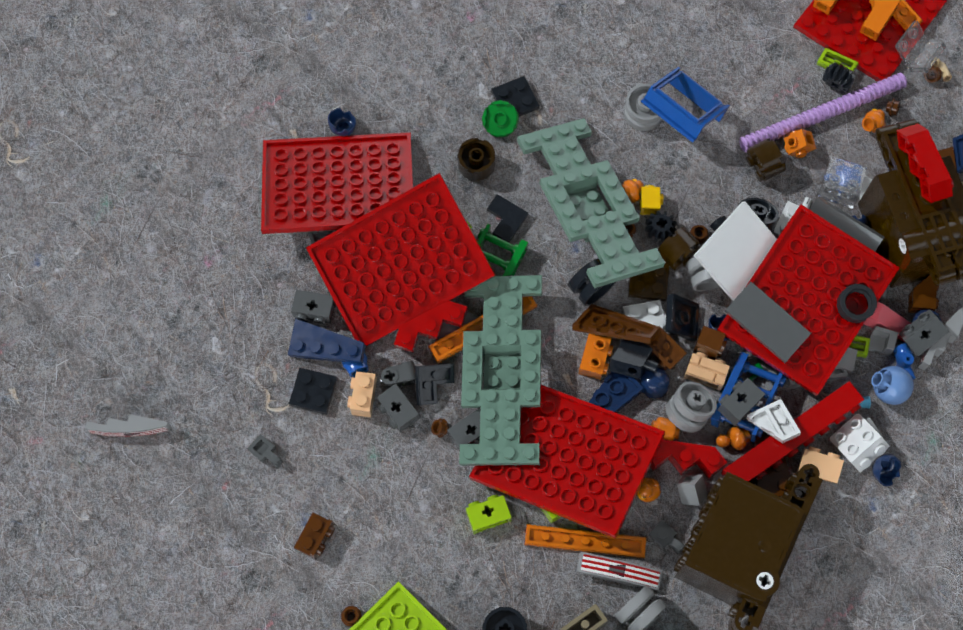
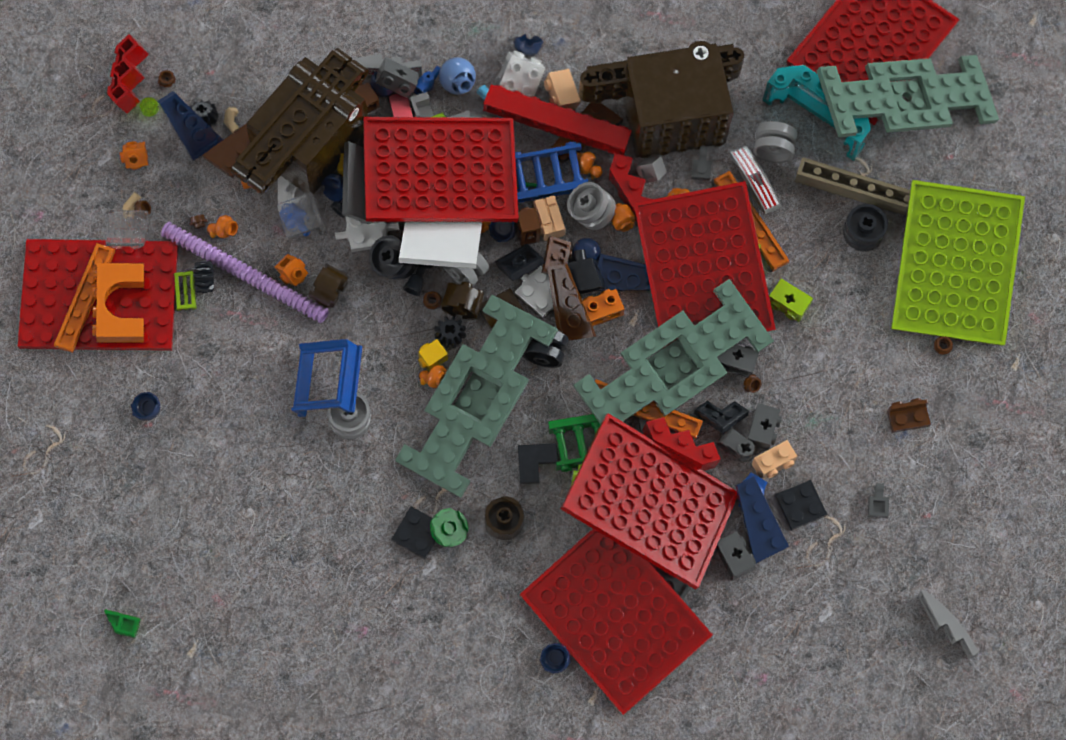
camera: 130 degrees left, 0 degrees up
dark grey brick [718,378,765,426] -> none
dark grey tile [725,282,811,363] -> none
white wing [747,399,801,443] -> none
black tyre [837,284,877,323] -> none
red brick [897,124,954,203] -> none

